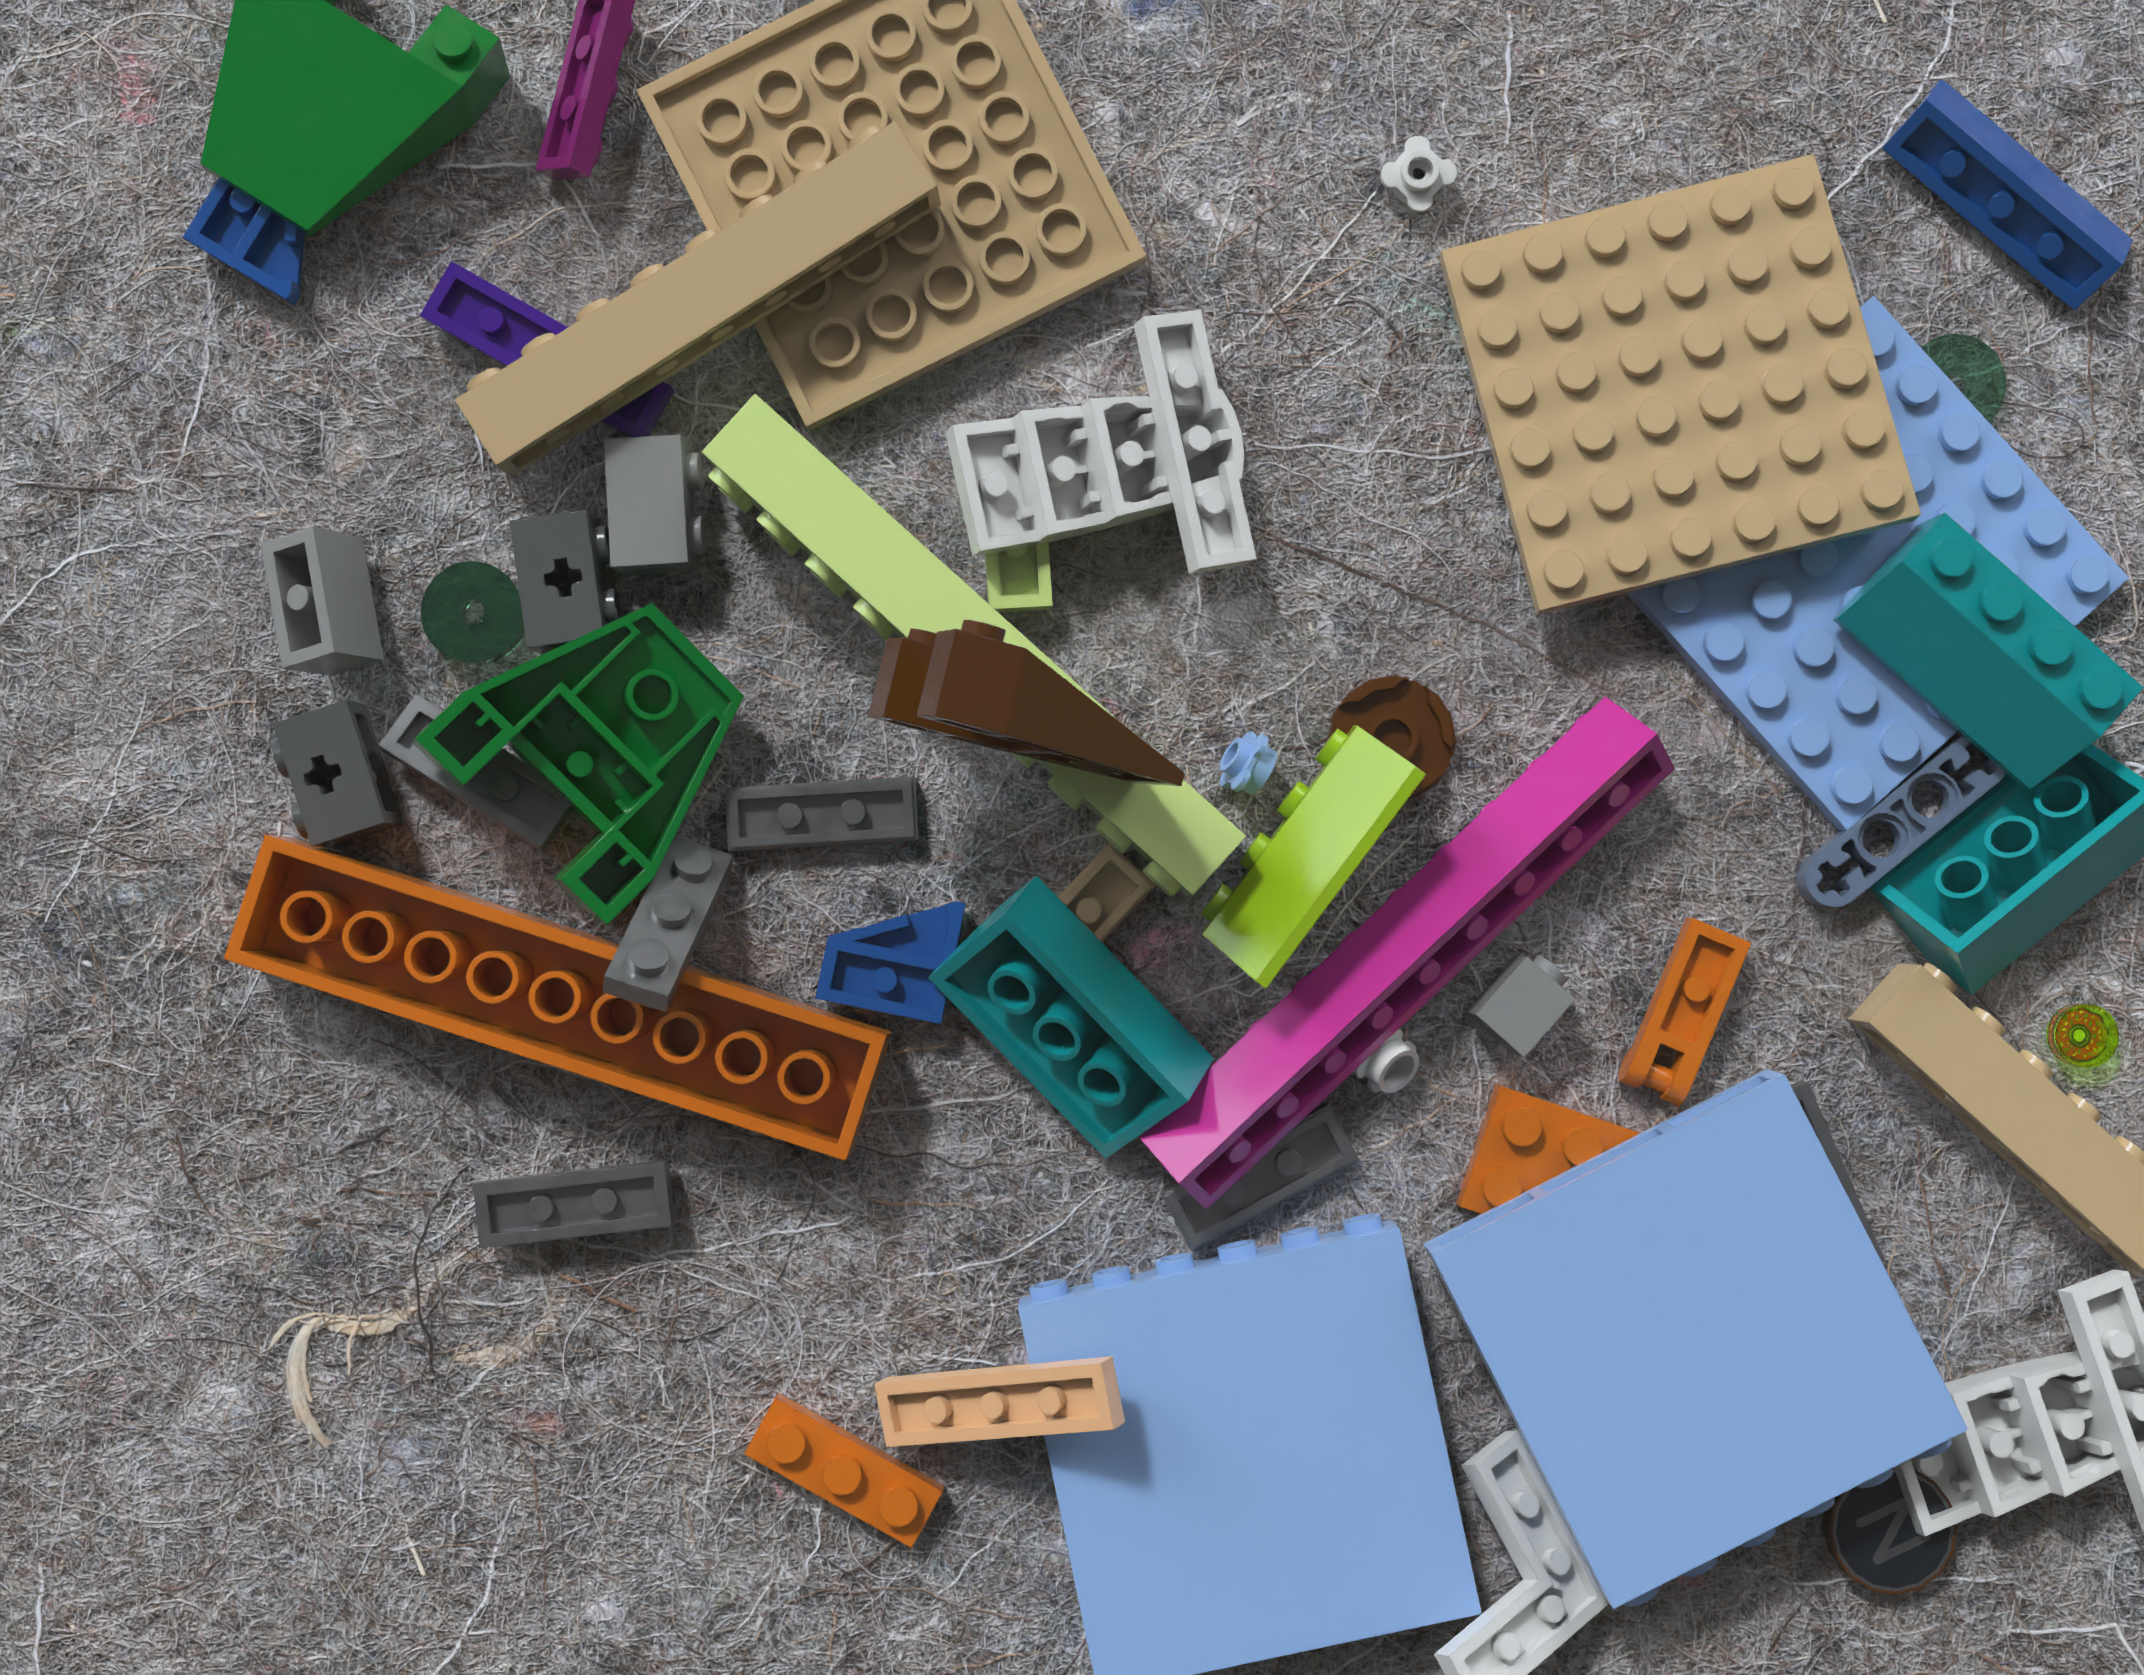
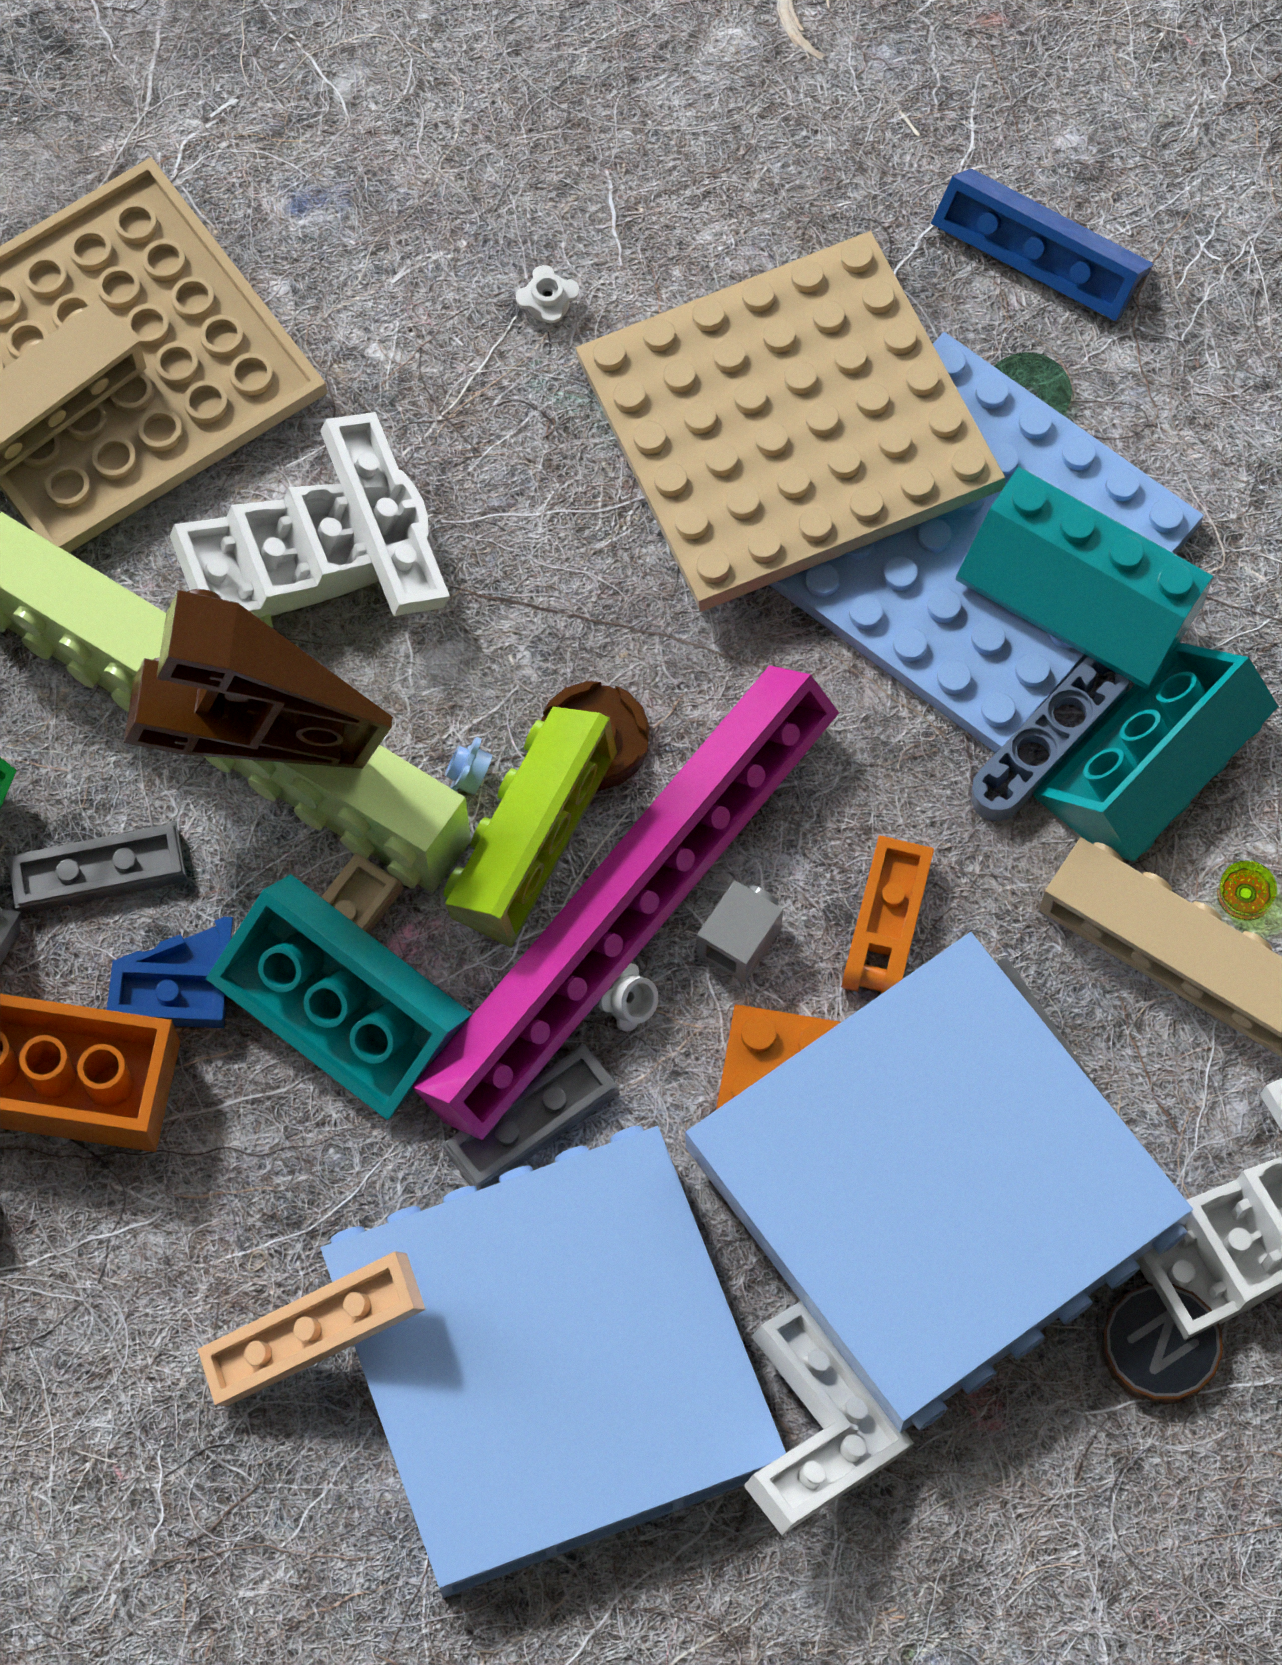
camera: 10 degrees left, 20 degrees down
orange plate [744,1392,944,1548] -> none

